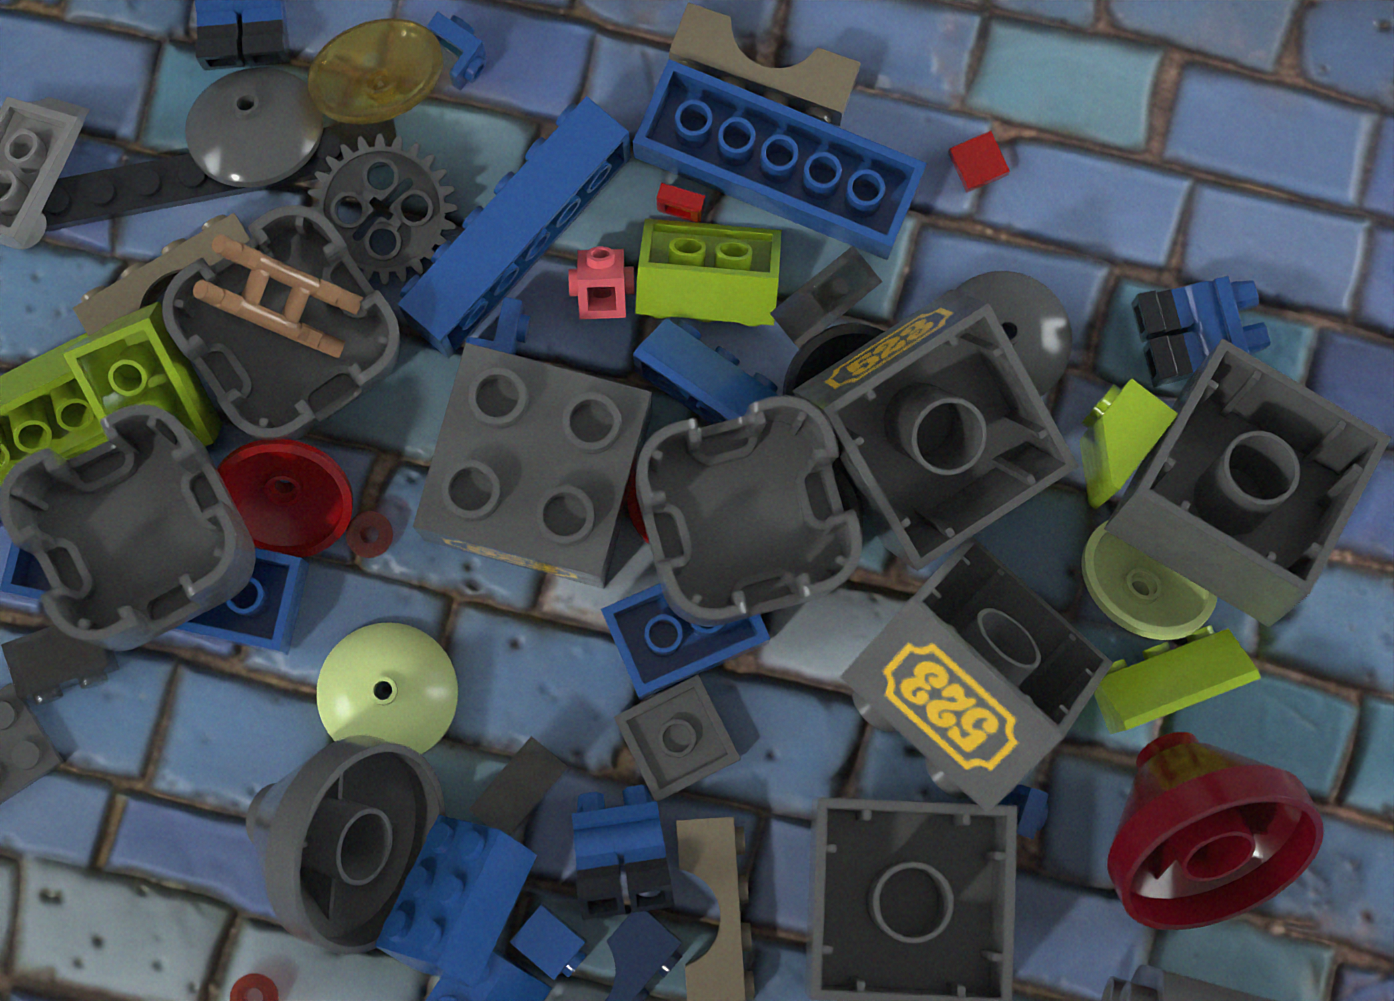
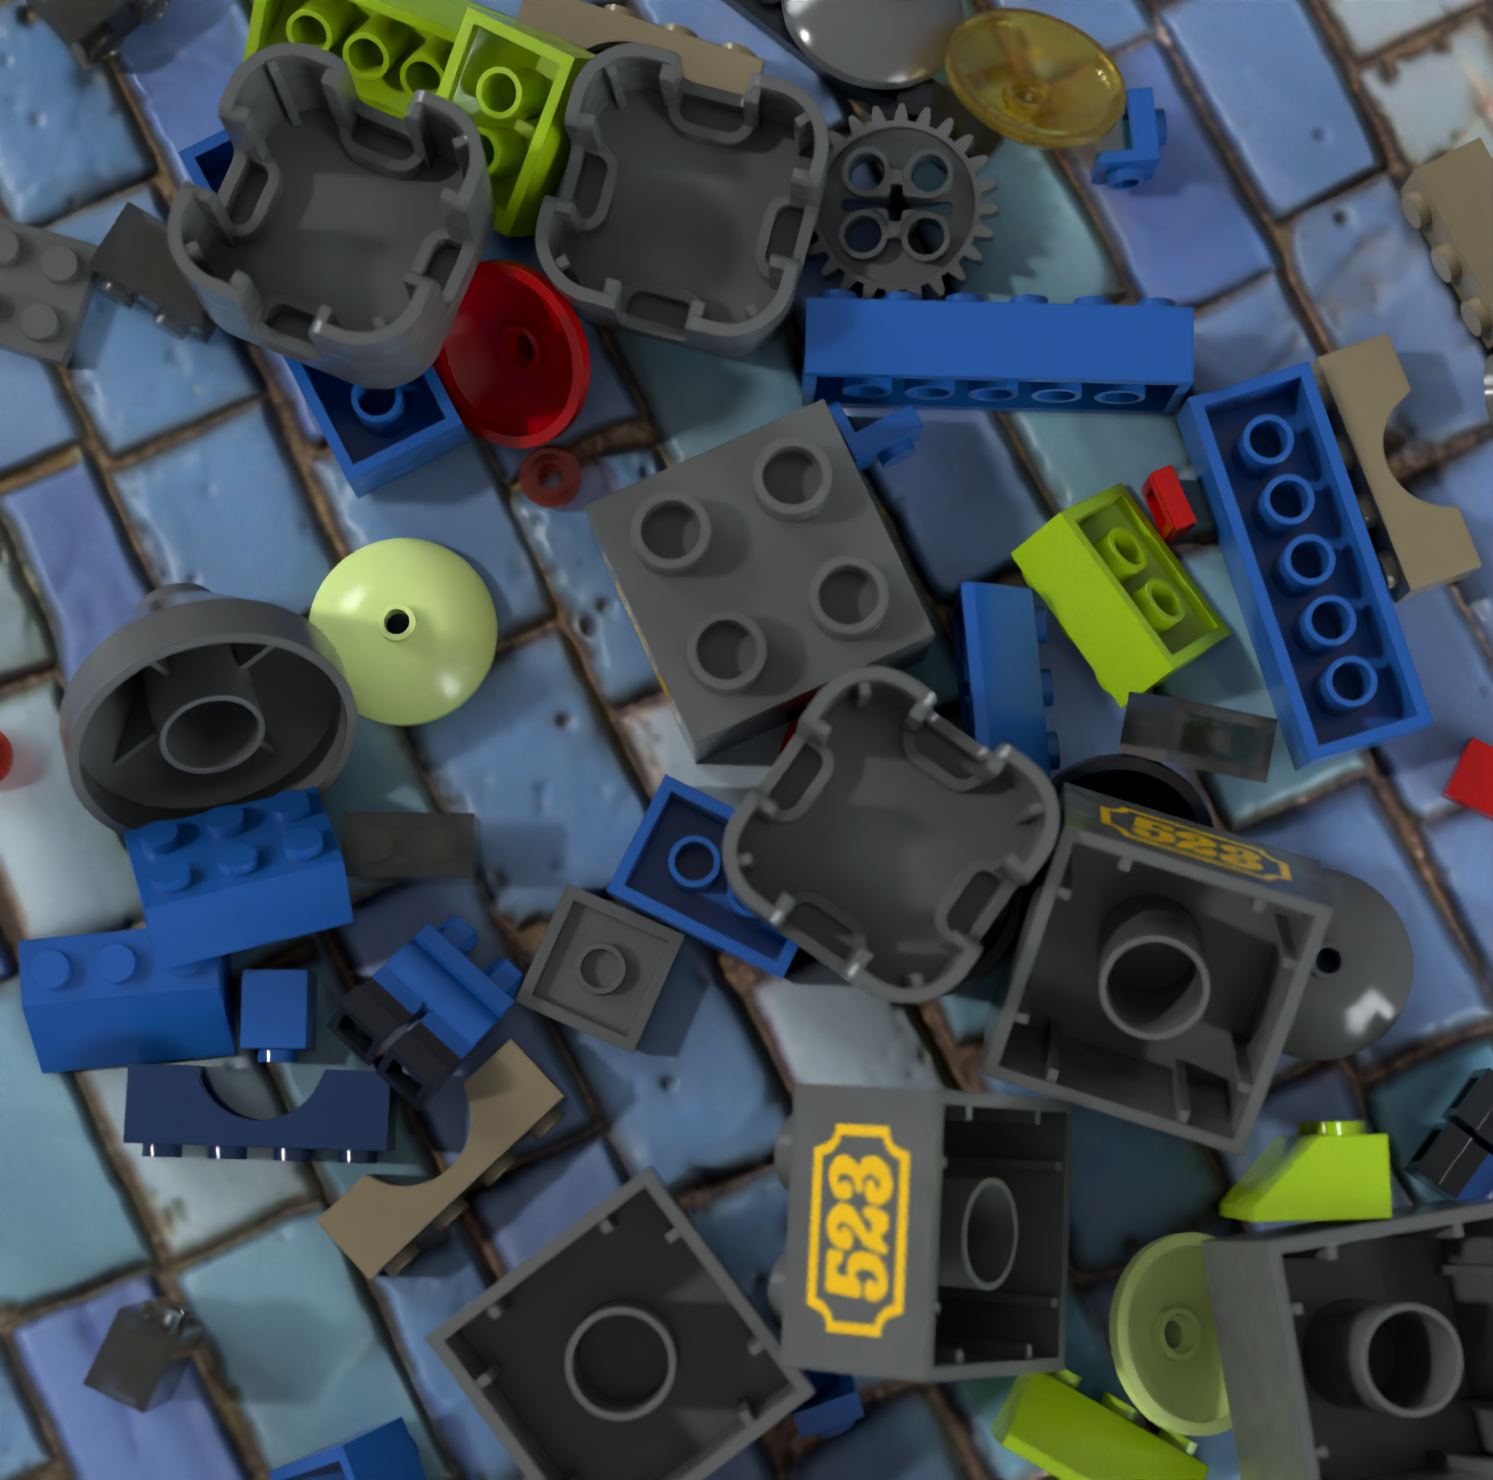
camera: 50 degrees right, 0 degrees up
medium nougat piece [193,234,363,358] -> none
coral brick [568,246,635,320] -> none

